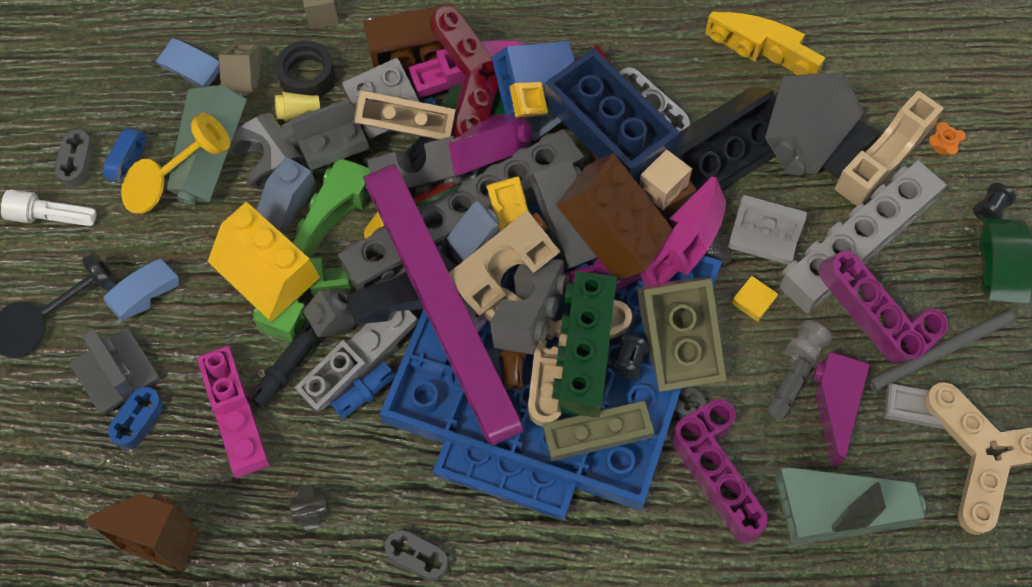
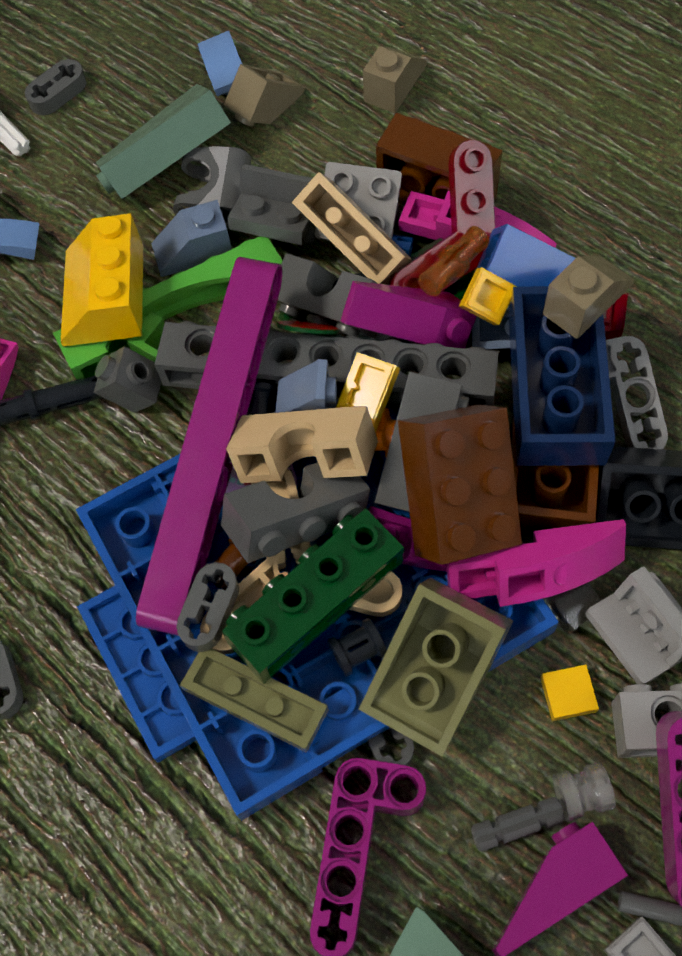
camera: 45 degrees right, 0 degrees up
blue beam [103,128,146,184] -> none
yellow piece [121,112,231,214] -> none
black tyre [275,41,336,98] -> none
light yellow cone [275,92,320,122] -> none
light grey slope [294,310,419,412] -> none
blue pin [330,361,395,420] -> none
black slope [347,277,423,325] -> none
tan brick [639,149,692,210] -> none
none -> dark grey beam [176,562,239,652]
none -> clear orange pin [418,226,489,297]
none -> dark tan slope [543,255,634,339]

